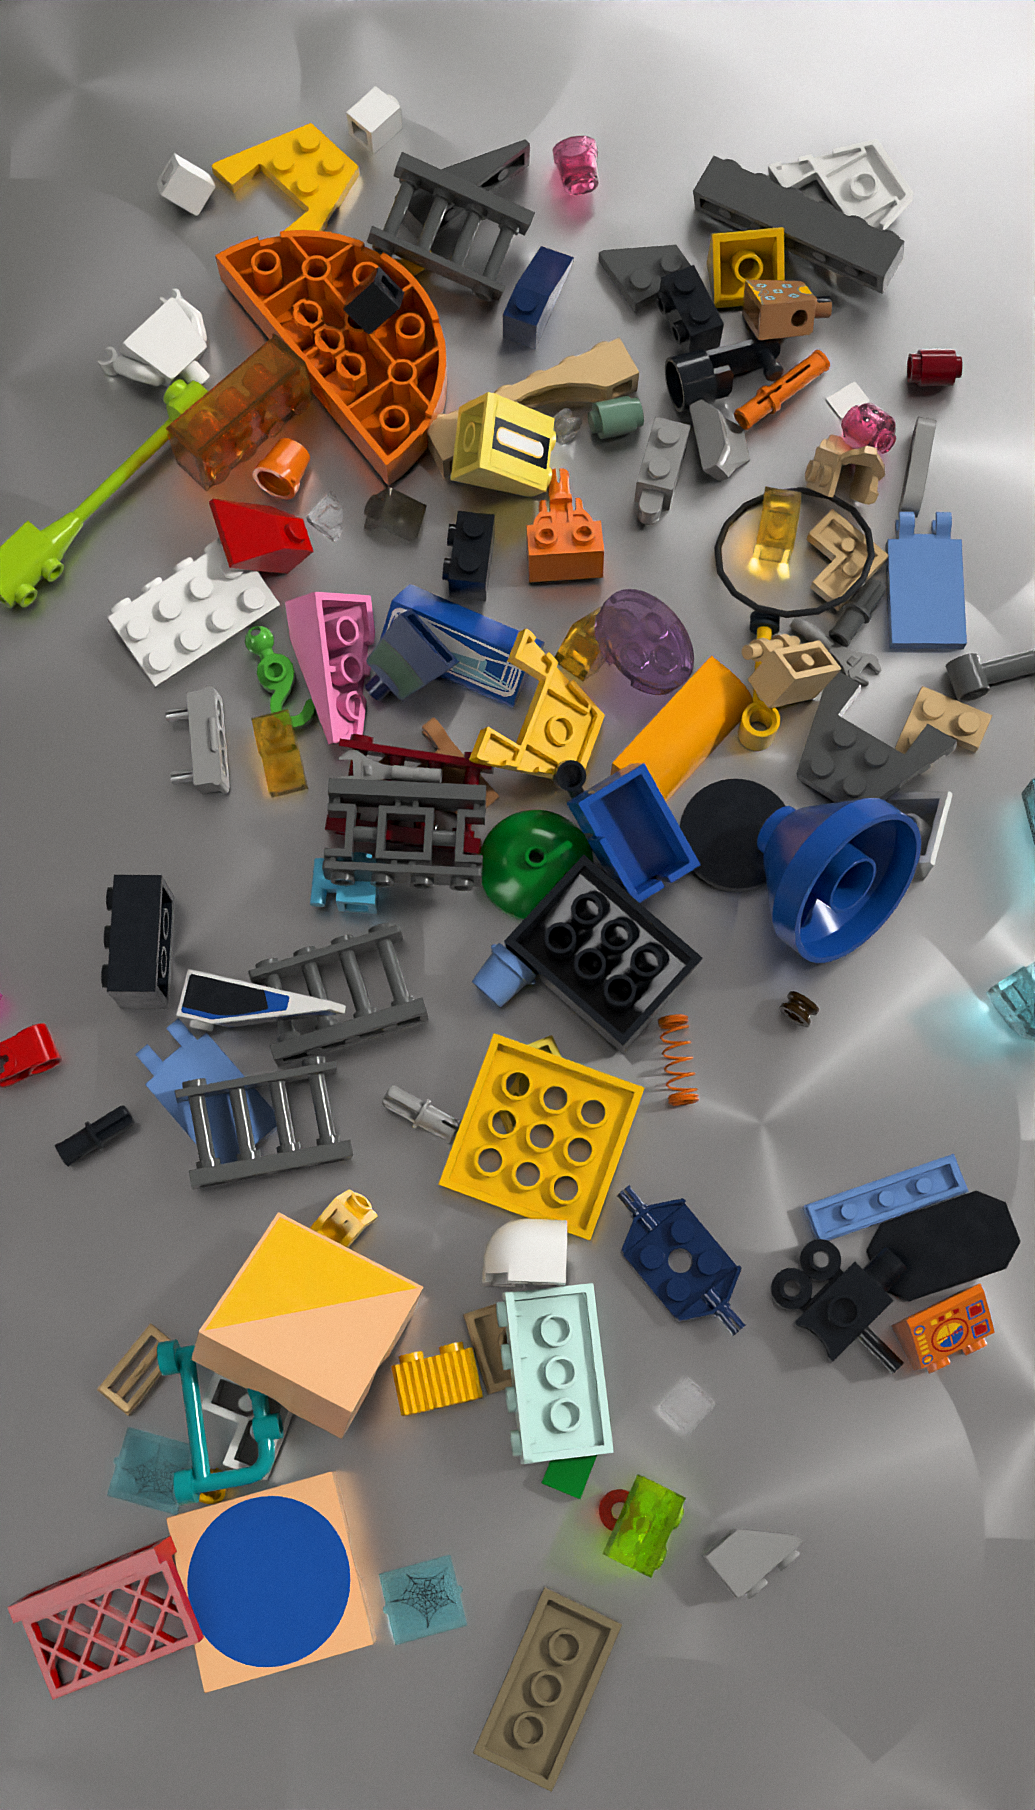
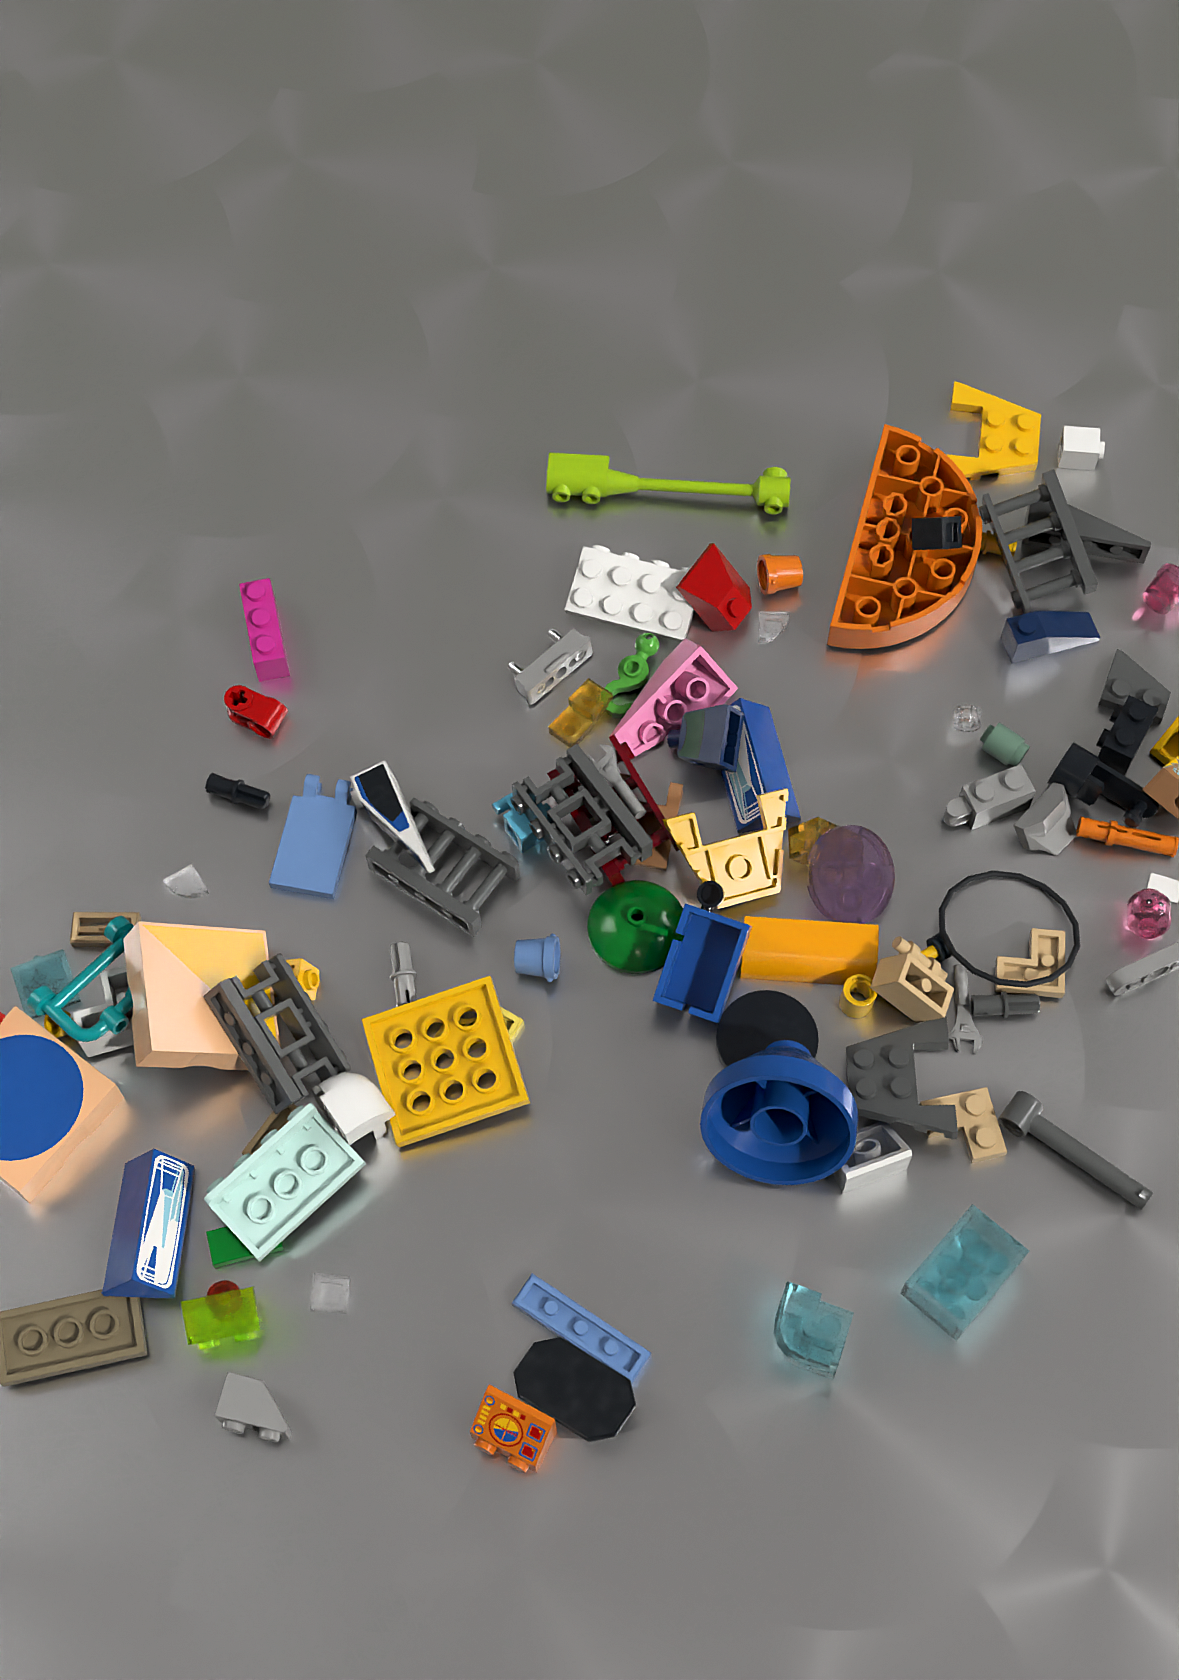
camera: 55 degrees right, 10 degrees down
white torso [97,288,211,388] -> none
black brick [101,875,174,1009] -> none
white panel [156,153,216,215] -> none
clear orange brick [166,334,313,492] -> none
dark grey fence [175,1056,353,1190] -> none
clear smoke bracket [364,487,427,542] -> none
clear light blue piece [379,1555,467,1645] -> none
yellow brick [391,1342,483,1417] -> none
tan arch [427,337,639,477] -> none
black brick [442,511,495,601] -> none
light yellow slope [451,392,556,497] -> none
black slope [504,855,703,1053] -> none
orange brick [526,468,604,582] -> none
dark blue plate [617,1185,746,1336] -> none
orange piece [658,1014,699,1106] -> none
clear yellow slope [752,486,801,564] -> none
black piece [771,1239,908,1374] -> none
dark brown bush [779,991,819,1027] -> none
tan piece [805,434,885,505] -> none
medium blue tile [885,512,967,649] -> none
none -> blue slope [102,1149,195,1299]
none -> clear tile [163,864,209,898]
none -> dark grey fence [204,953,351,1114]

